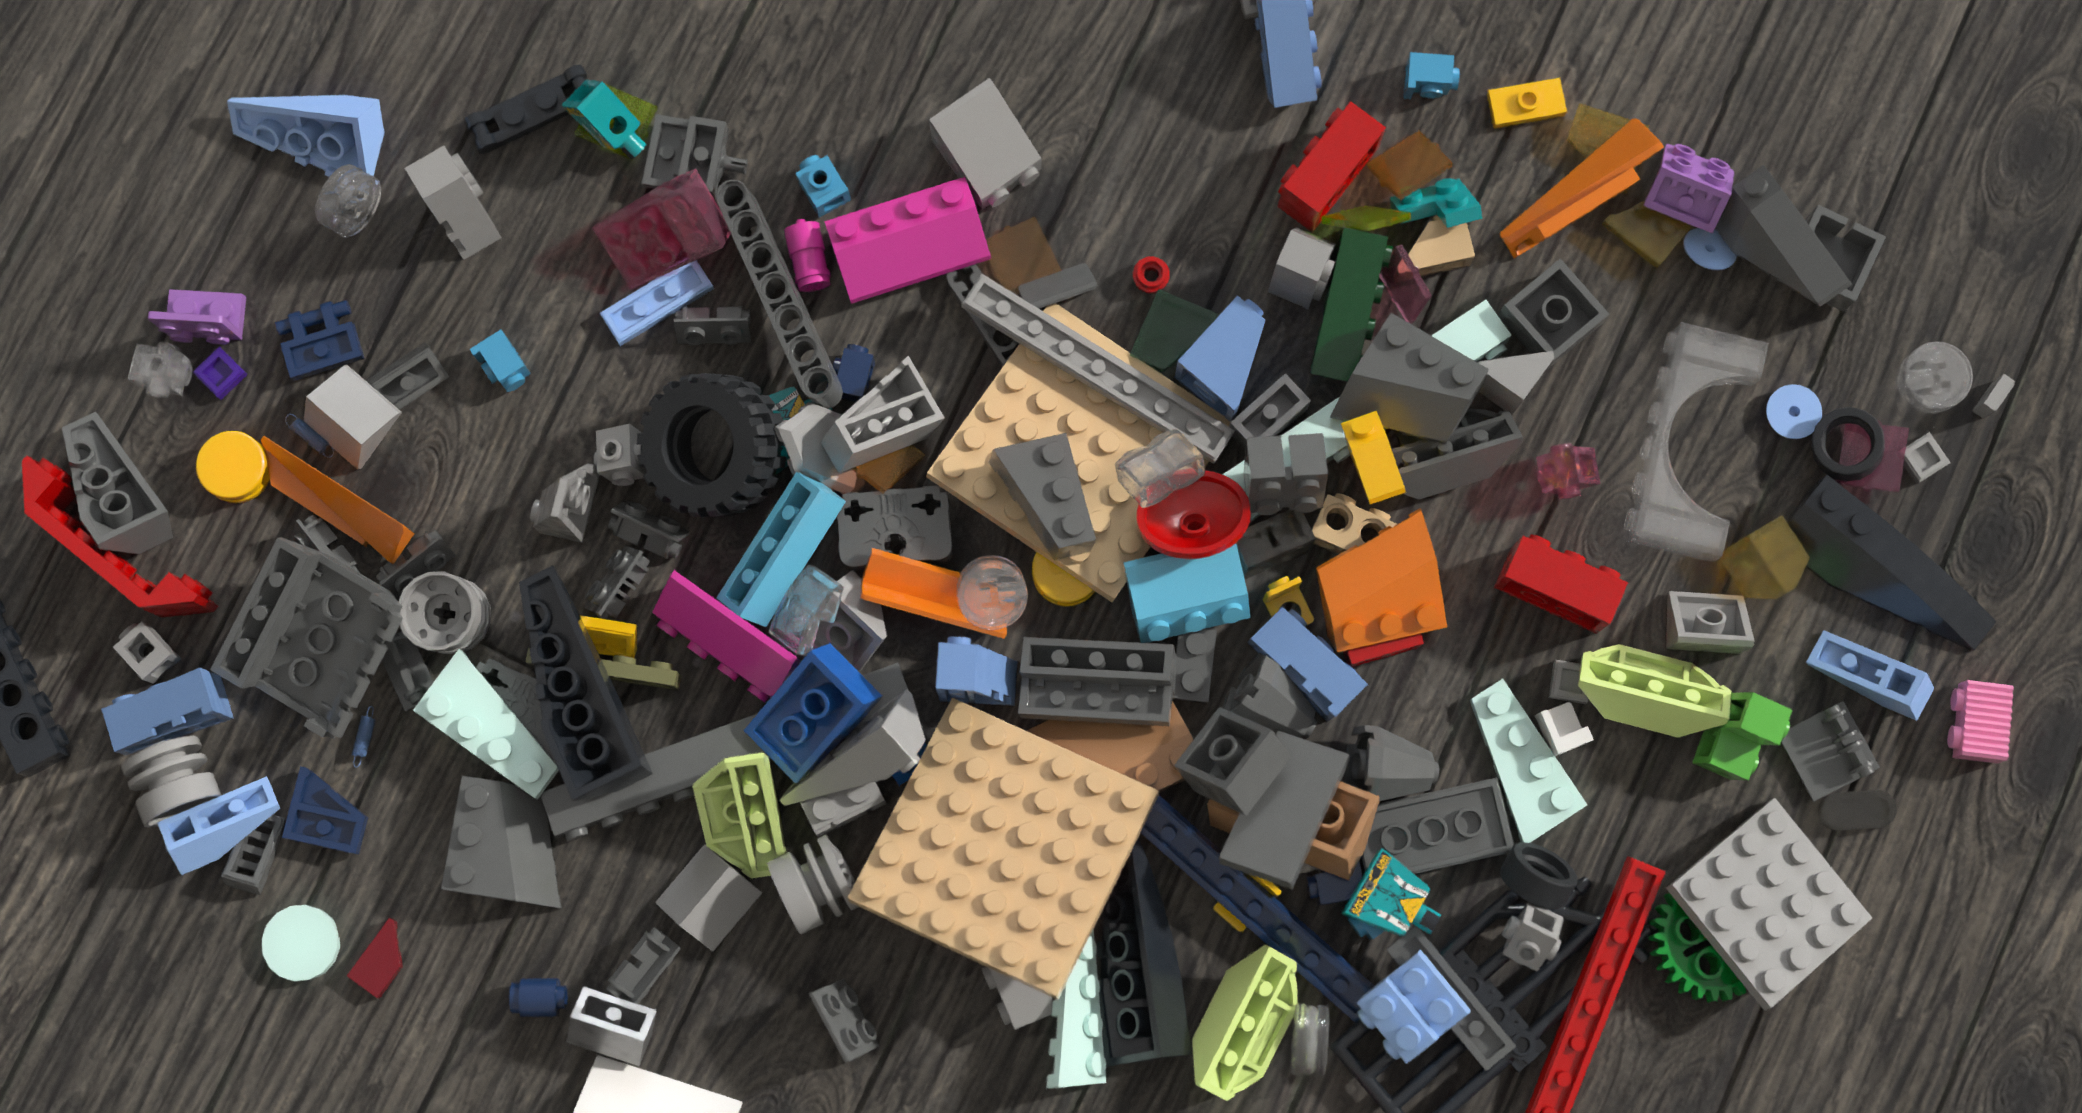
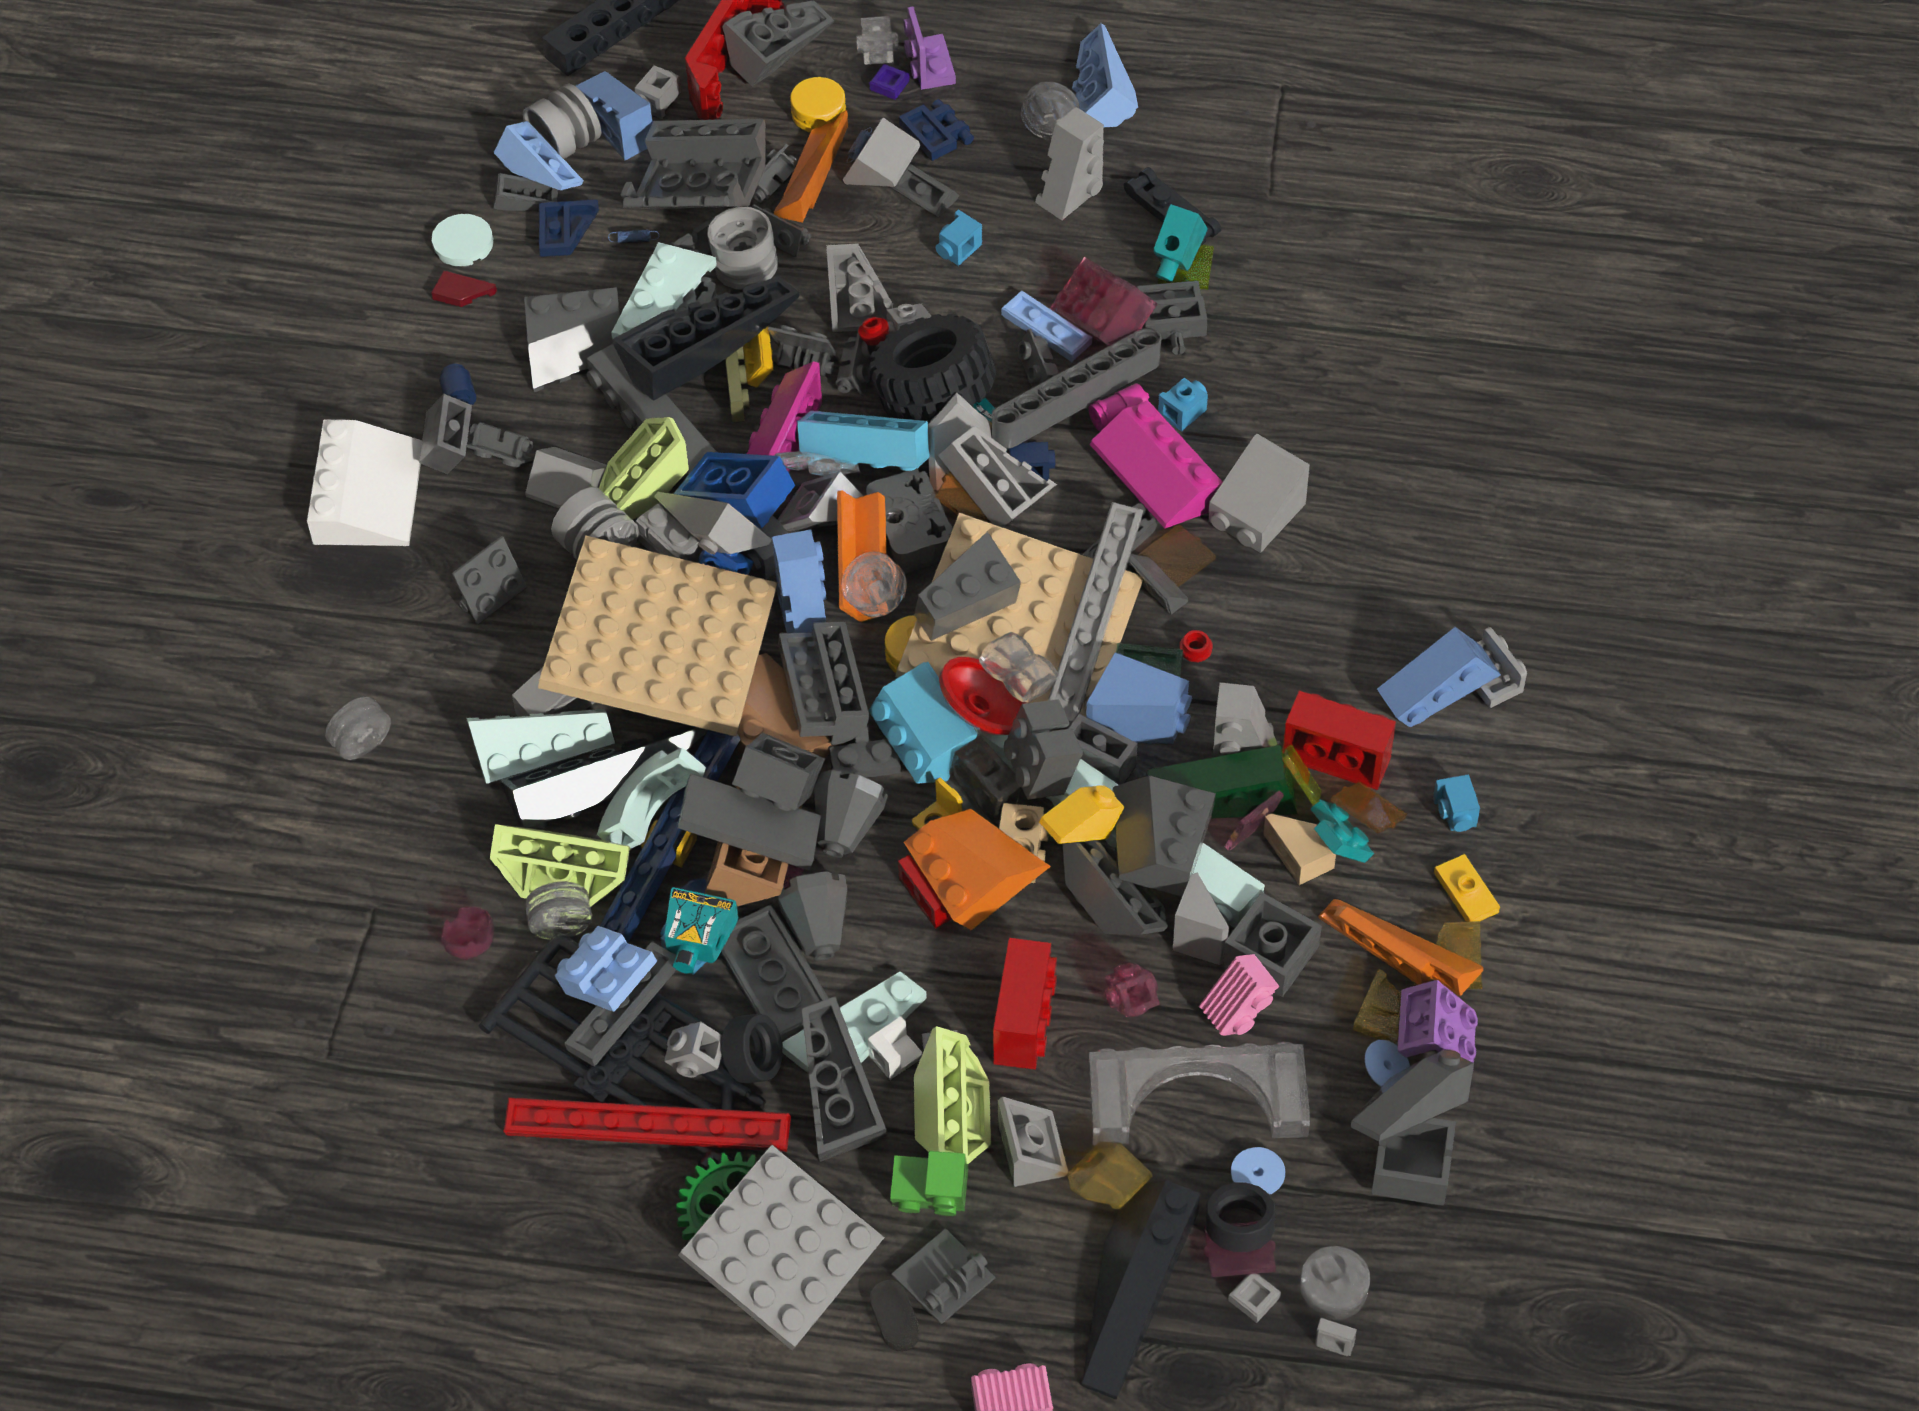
camera: 75 degrees right, 25 degrees down
medium blue wedge [1247,607,1368,722] -> none
light blue slope [1806,630,1934,721] -> none
none -> light aqua arch [597,747,706,849]
none -> dark grey wedge [802,996,887,1162]
none -> red plate [858,317,889,346]
none -> bright pink brick [1199,954,1279,1036]

